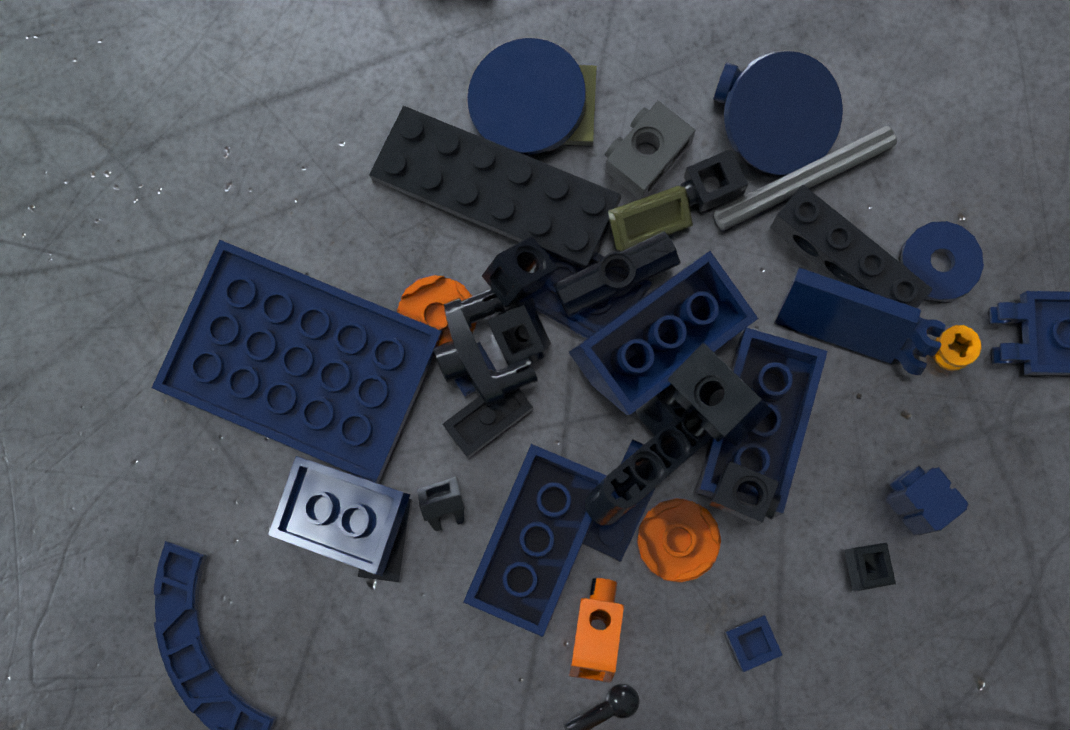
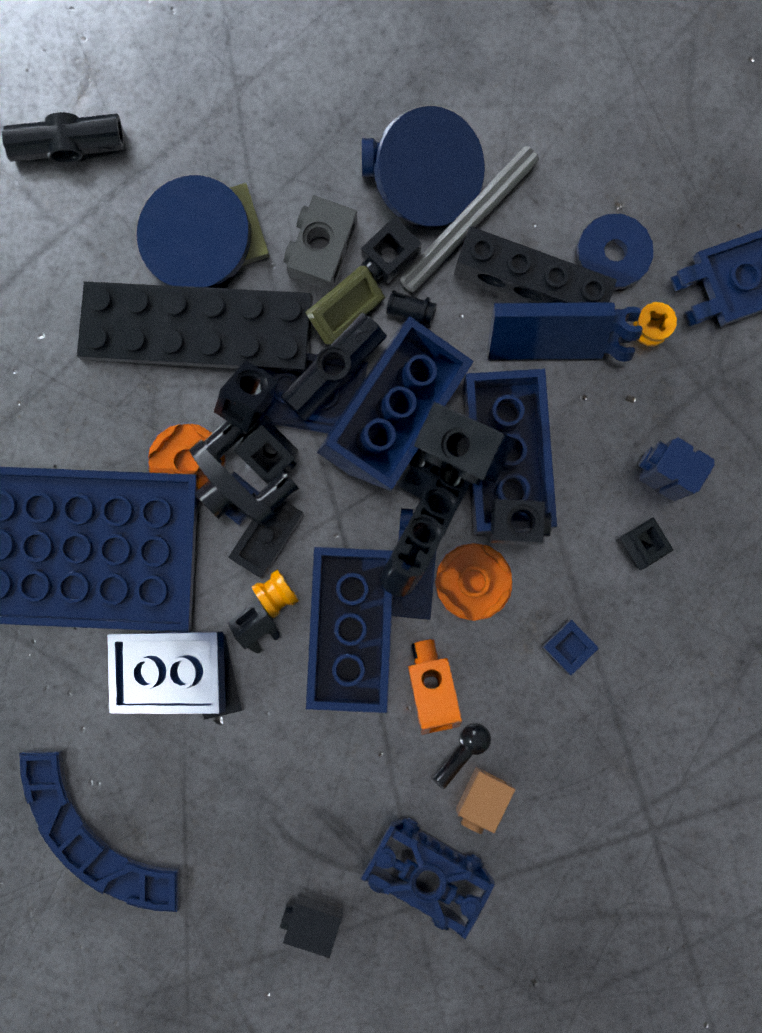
camera: 30 degrees left, 5 degrees up
none -> light orange wheel [252,569,299,619]
none -> black pin [386,290,437,326]

